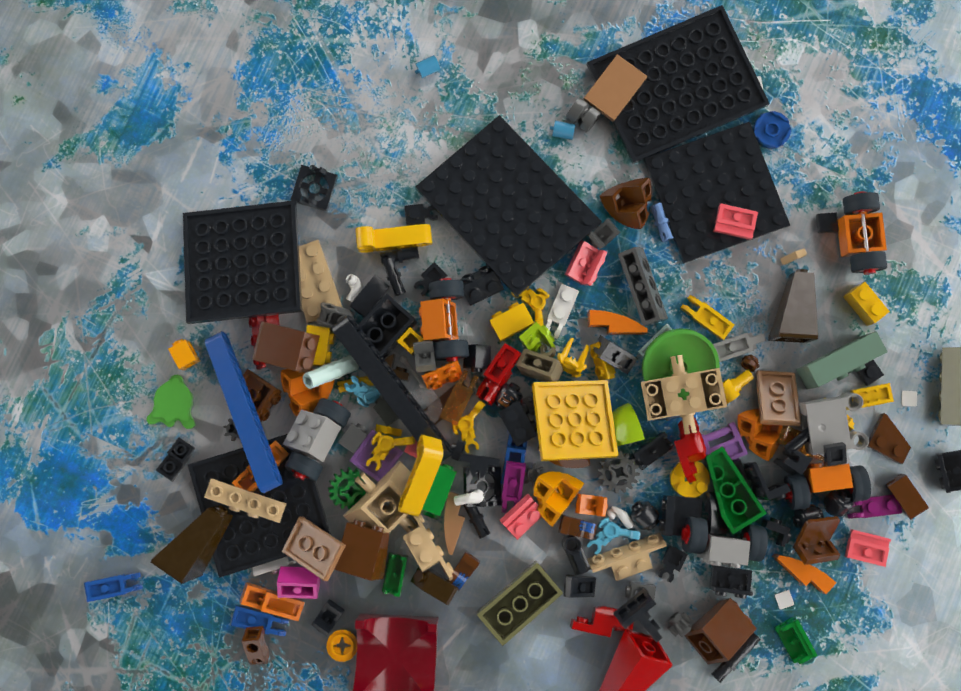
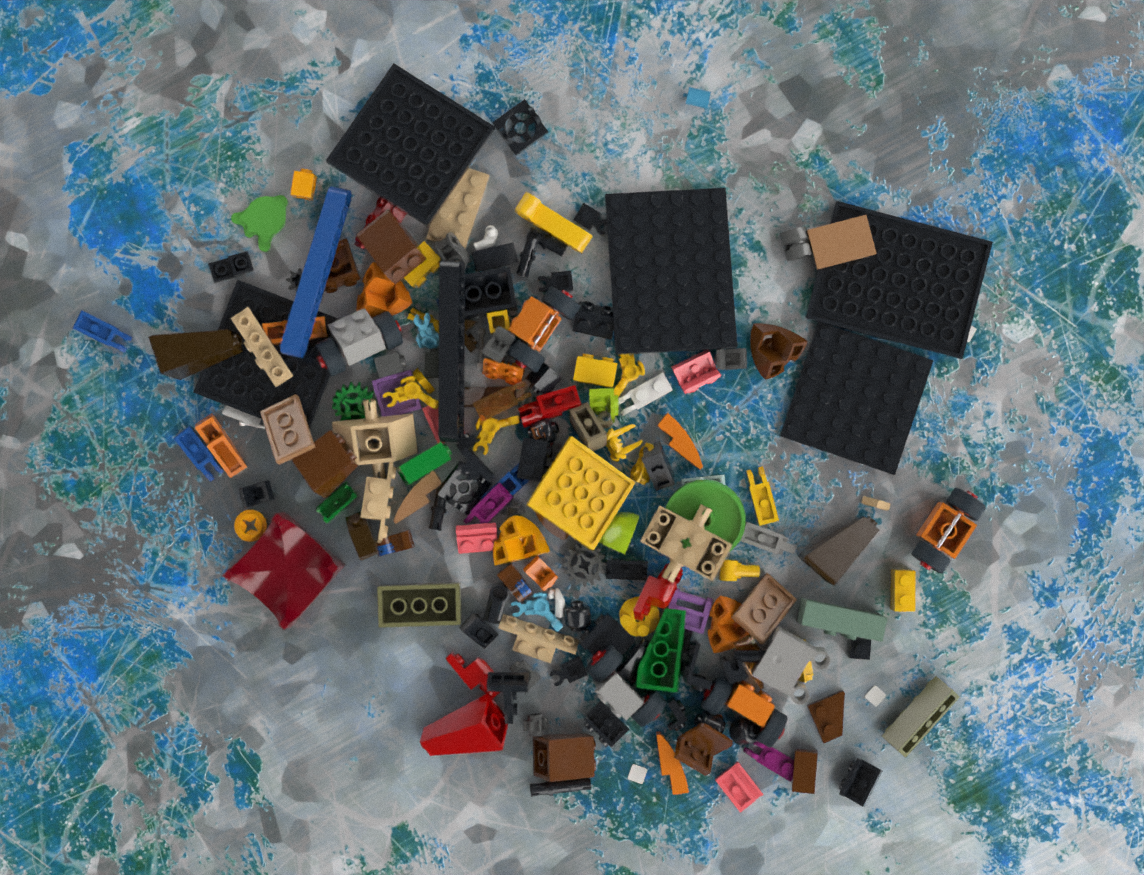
camera: 40 degrees right, 5 degrees up
reddish brown leg [241,626,269,665] -> none
dark pink brick [277,566,320,599] -> none
light aqua axle [303,355,359,389] -> none
yellow beam [398,435,443,517] -> none
white arm [454,489,484,506] -> none
dark azure piece [550,120,575,140] -> none
dark grey brick [618,247,668,326] -> none
medium blue pin [650,203,674,242] -> none
coral plate [713,204,758,240] -> none
reddish brown plate [741,355,760,372] -> none
blue tile [753,111,791,149] -> none
green hinge [774,617,818,664] -> none
black tile [816,212,839,233] -> none
black plate [823,442,847,467] -> none
yellow plate [850,383,894,408] -> none

